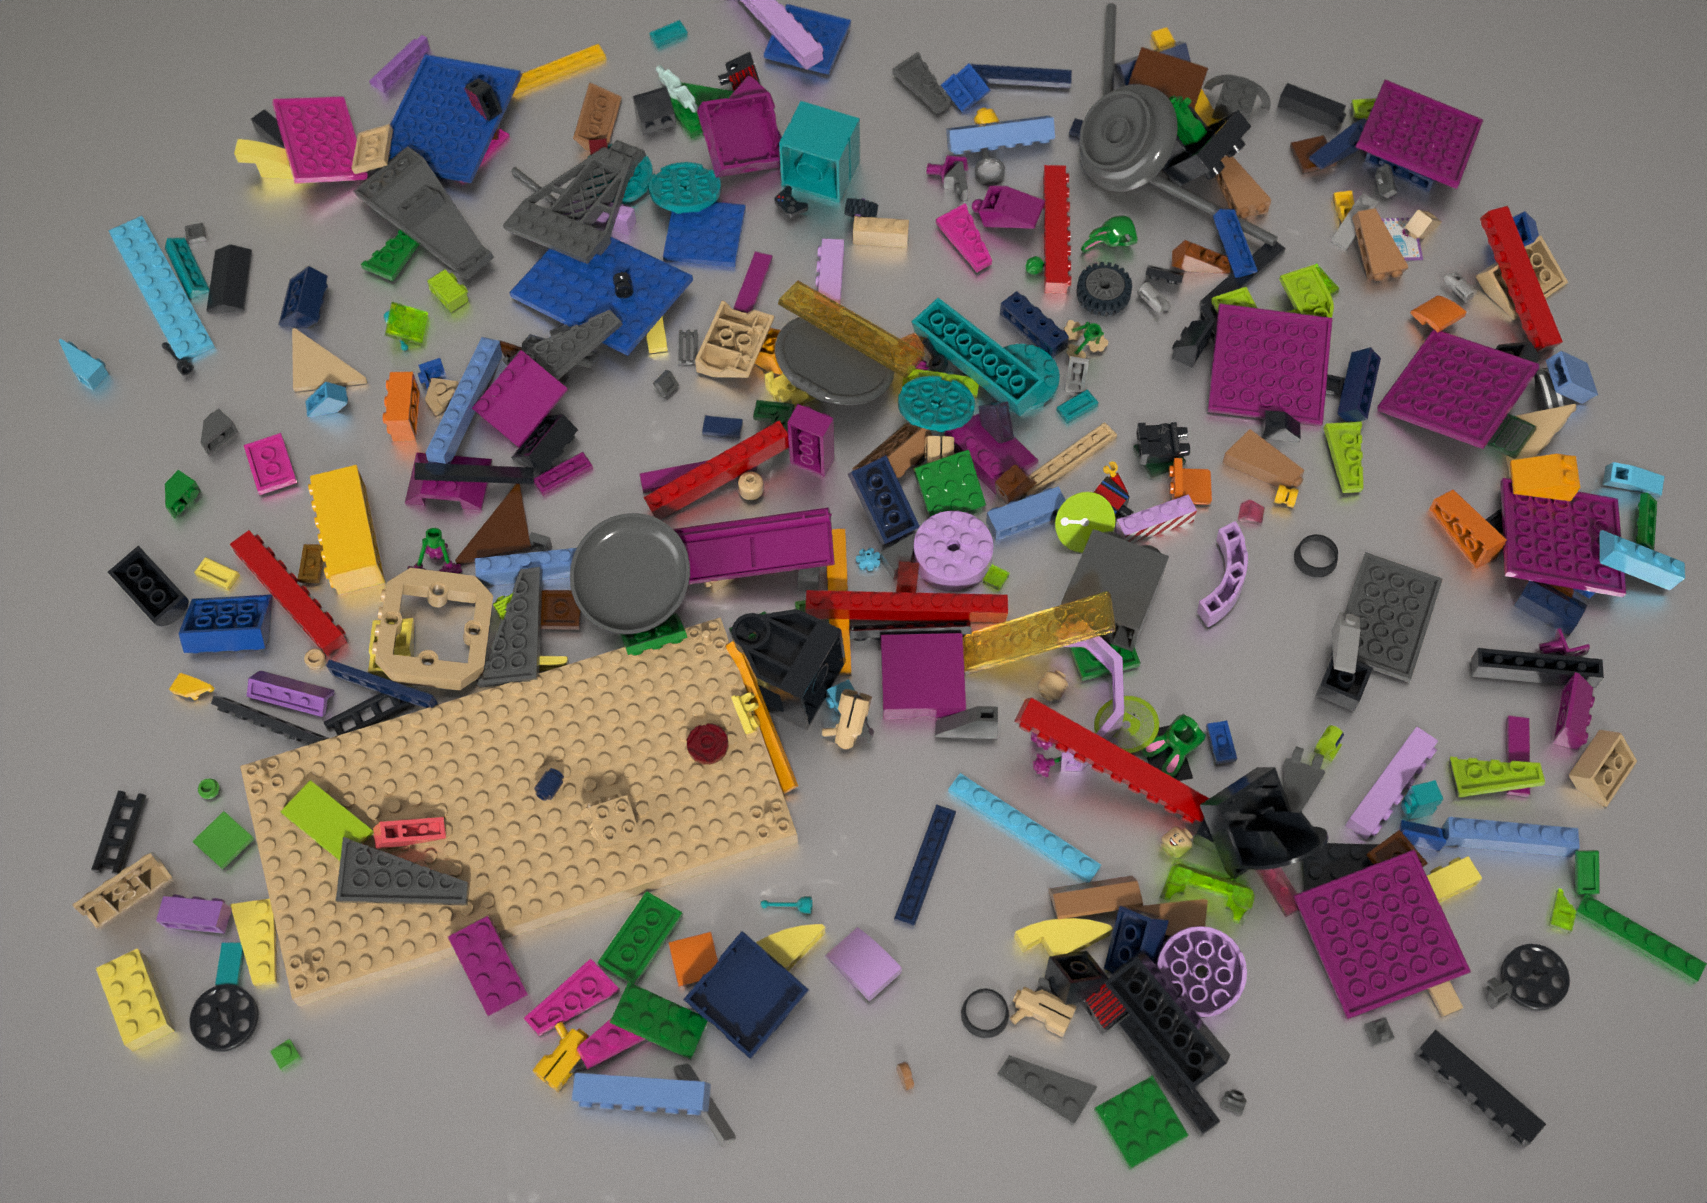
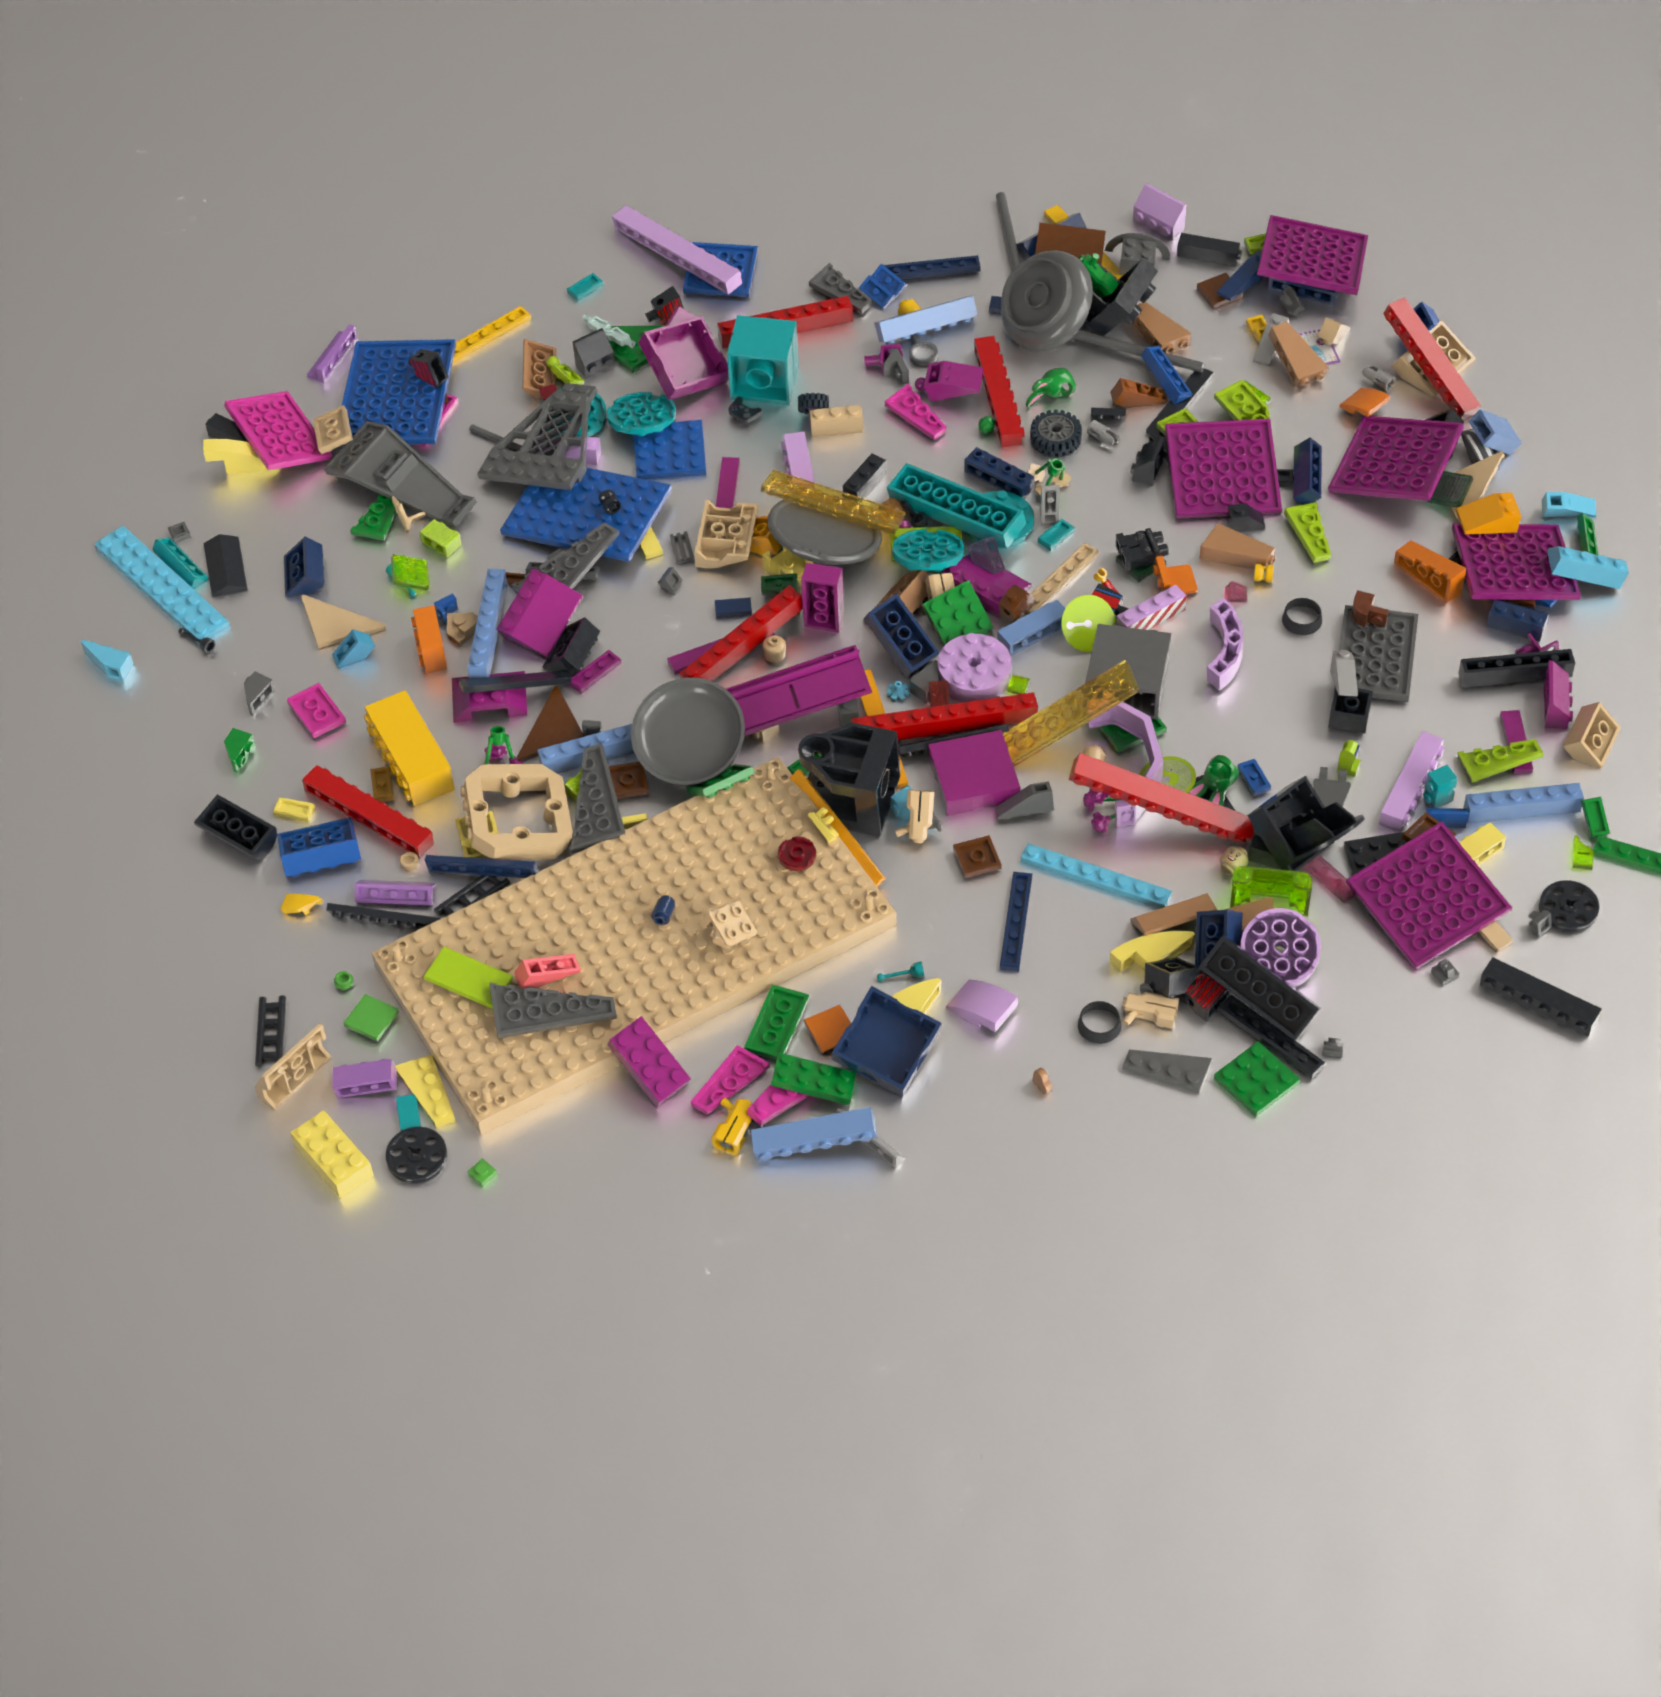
camera: 10 degrees left, 10 degrees down
none -> tan piece [392,496,426,531]
none -> lime plate [546,356,584,385]
none -> red brick [717,296,853,349]
none -> black brick [842,453,887,506]
none -> reddish brown plate [953,835,1002,878]
none -> lavender slope [1133,183,1186,240]
none -> copper brick [1352,590,1389,627]

